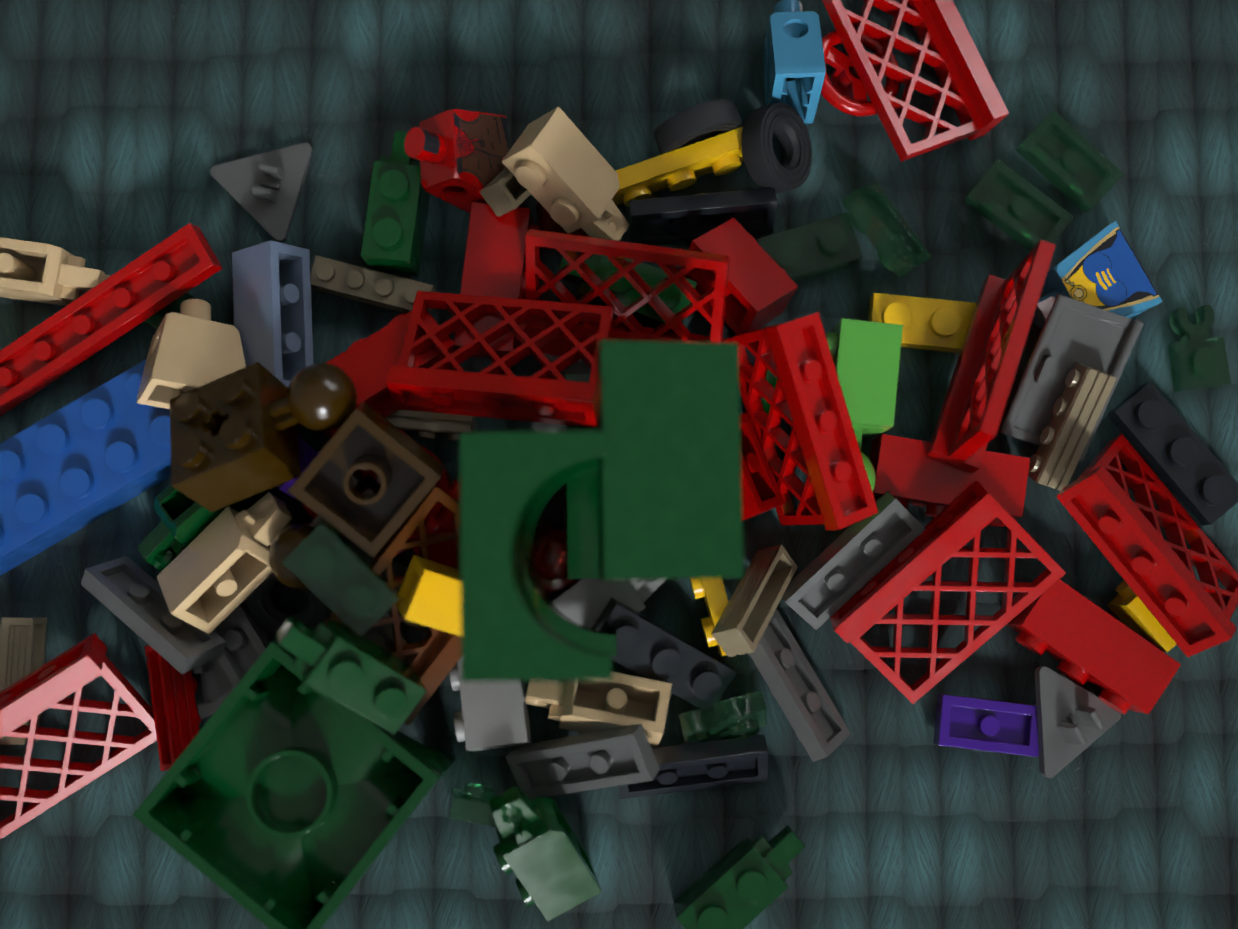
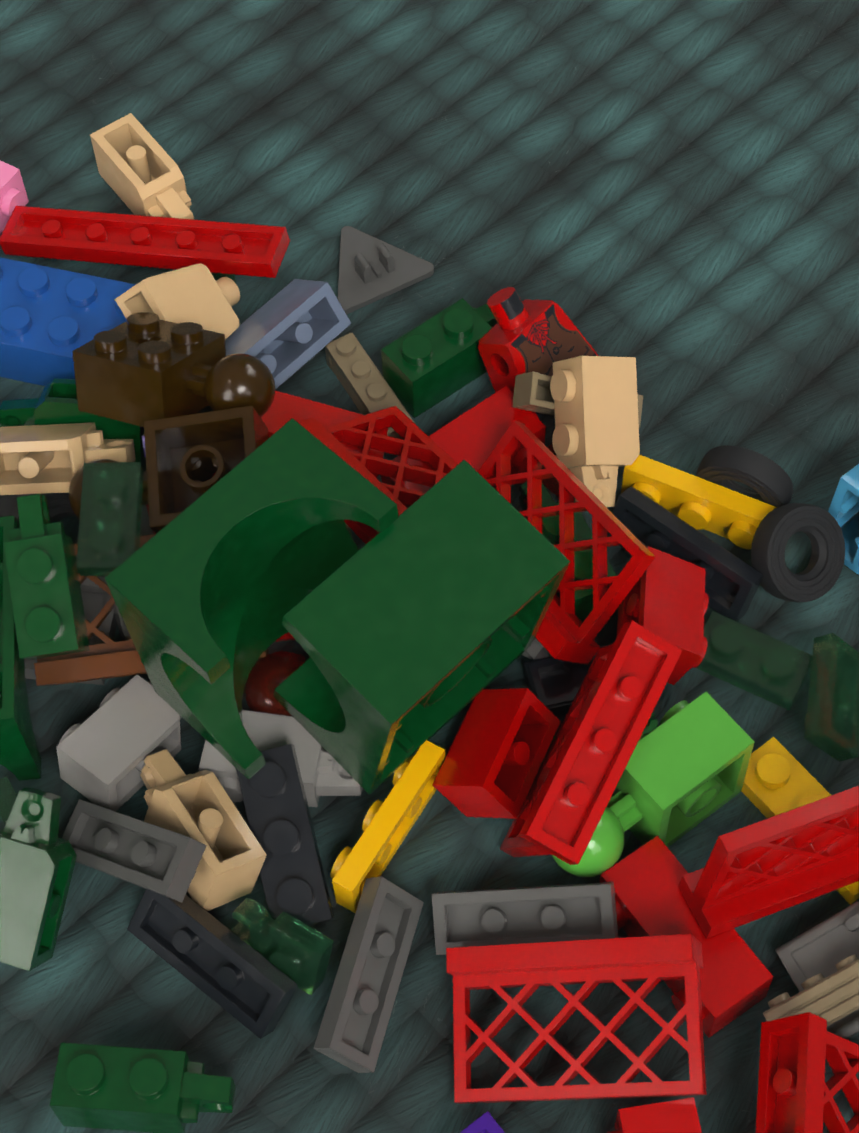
camera: 50 degrees right, 25 degrees down
dark tan piece [711,544,798,657] -> none

